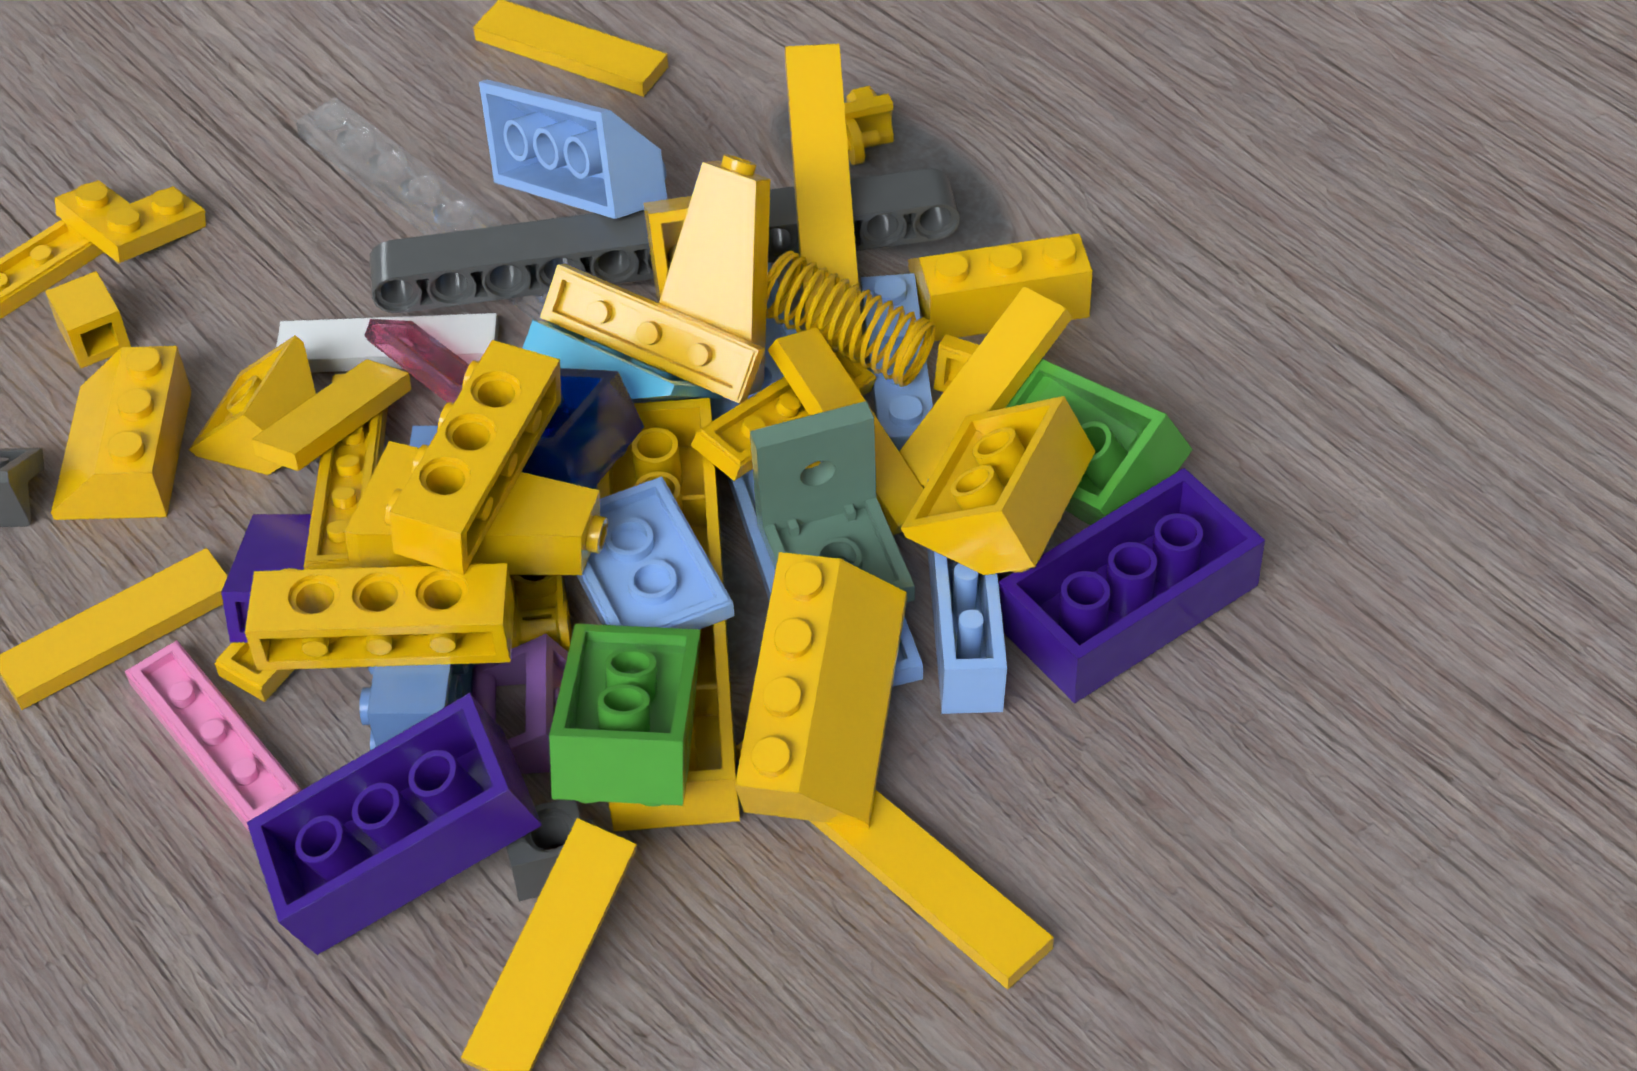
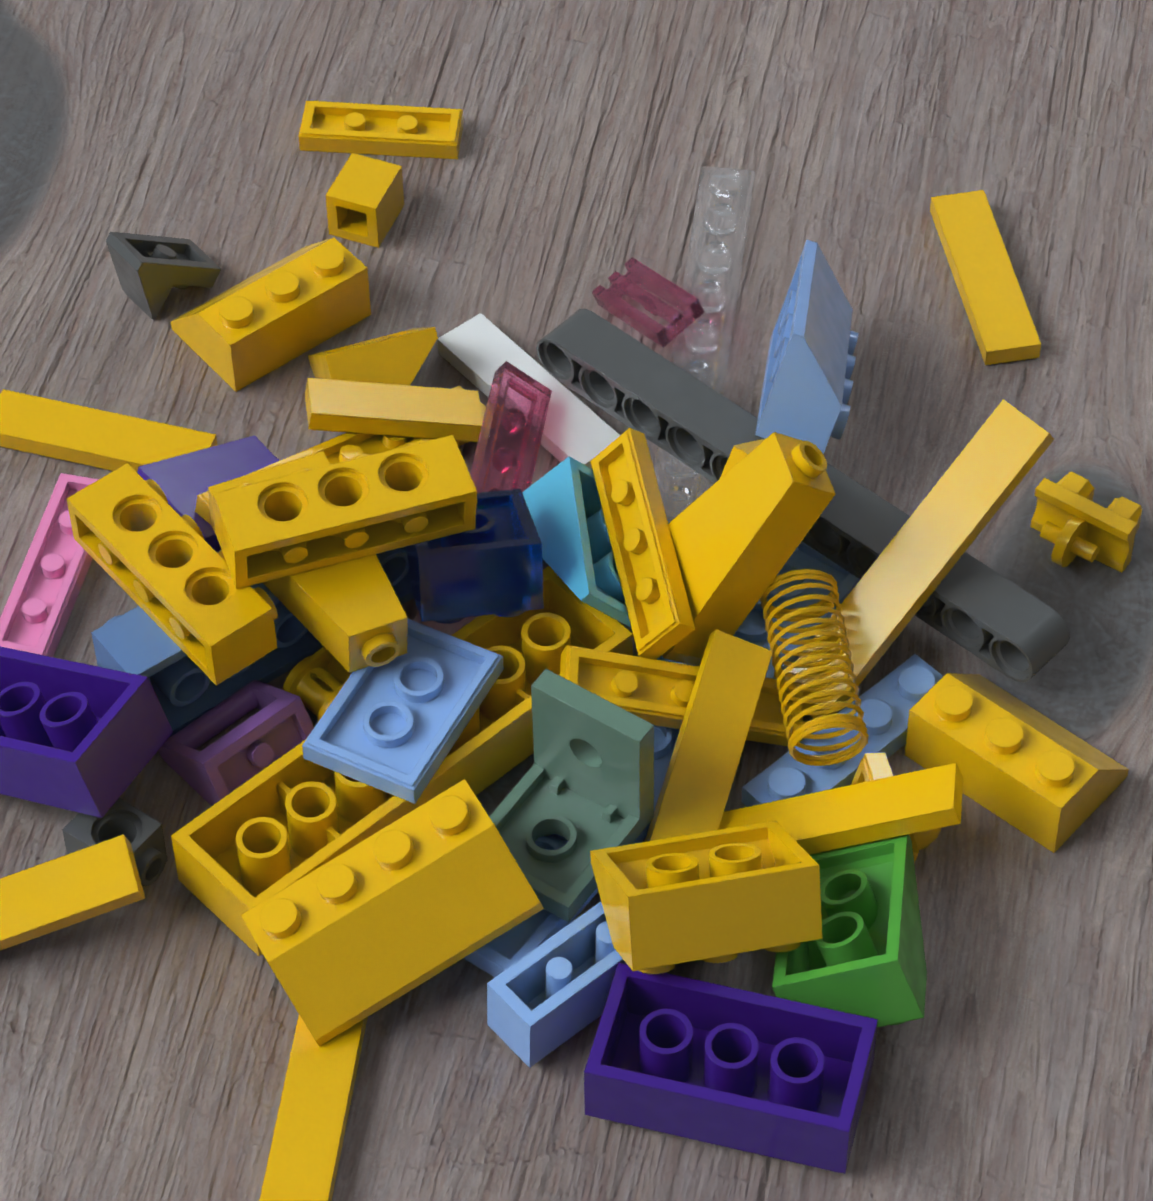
camera: 50 degrees right, 0 degrees up
yellow plate [55,180,206,263] -> none
bright green slope [549,623,701,806] -> none
none -> clear pink tile [592,257,704,348]

